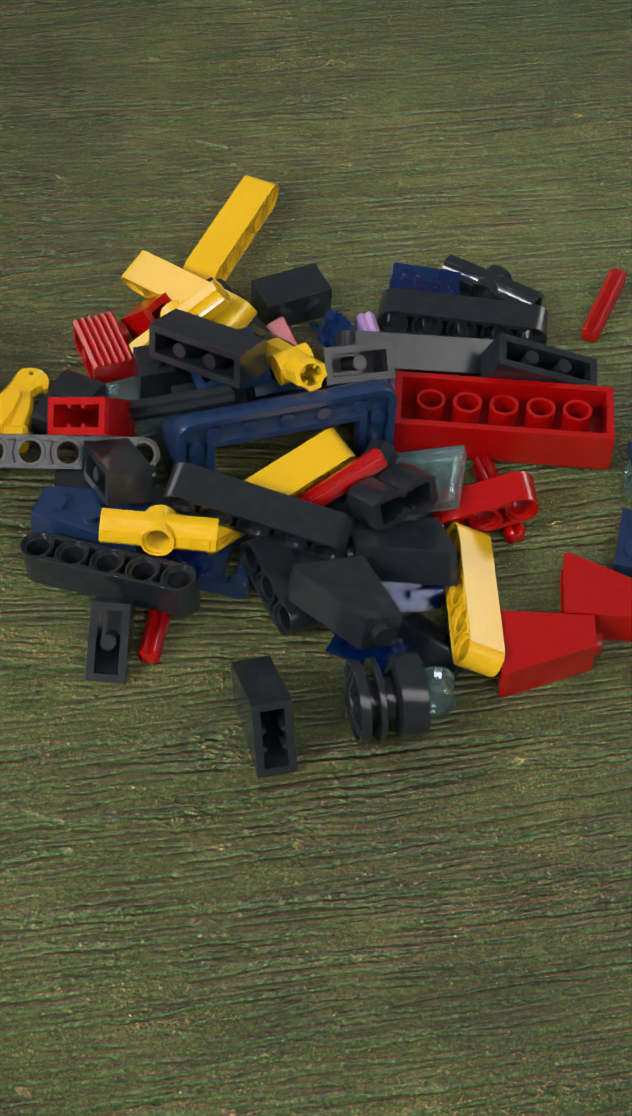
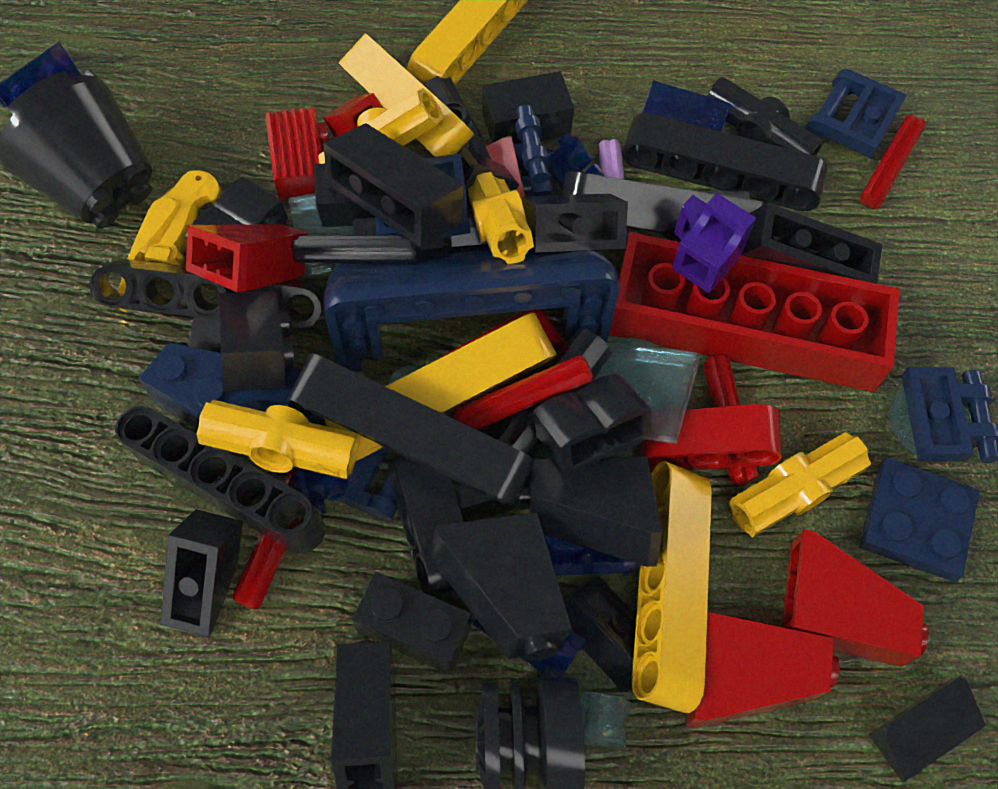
camera: 10 degrees right, 15 degrees up
none -> black brick [352,572,471,675]
none -> dark blue plate [513,105,552,196]
none -> dark purple brick [672,193,756,293]
none -> yellow piece [728,432,871,538]
none -> dark blue plate [805,69,906,158]

